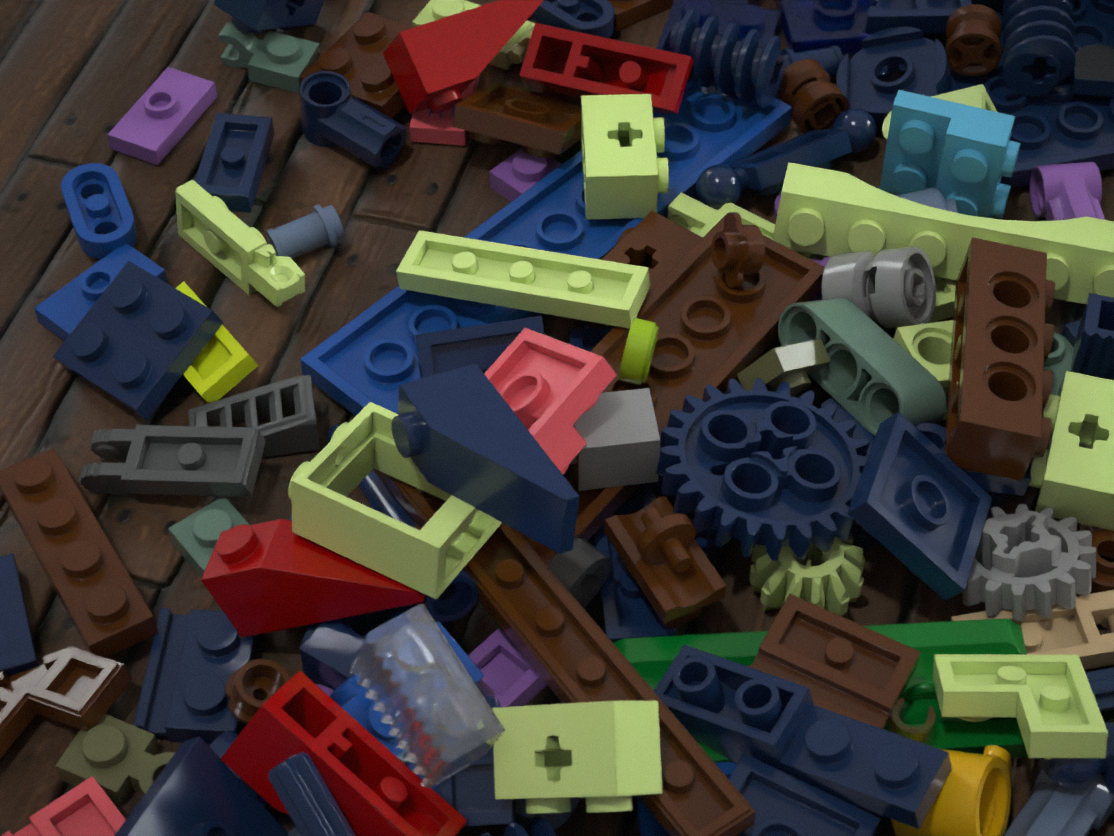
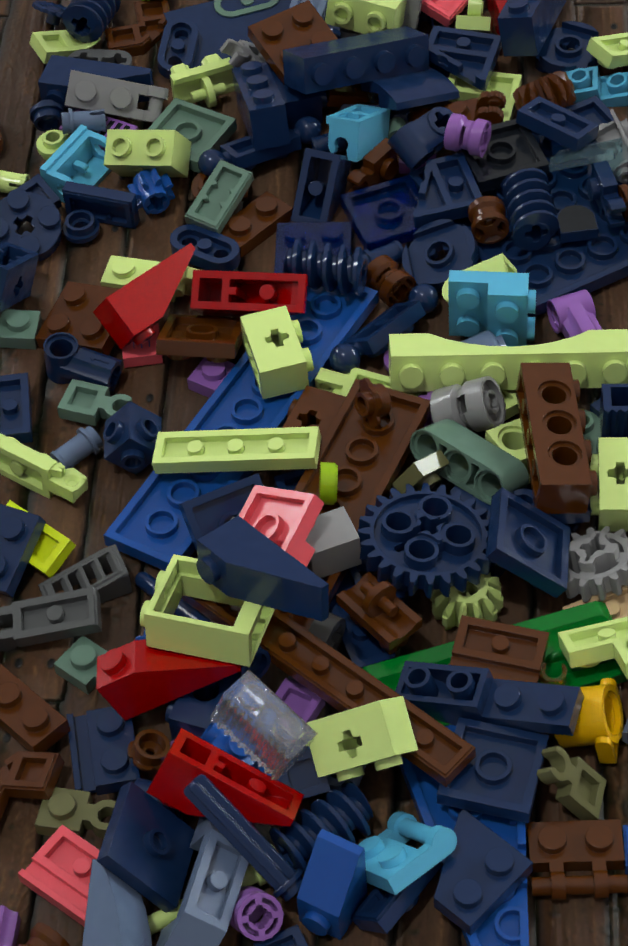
camera: 10 degrees left, 0 degrees up
none -> sand green plate [57,379,133,426]
none -> dark blue brick [103,401,162,475]

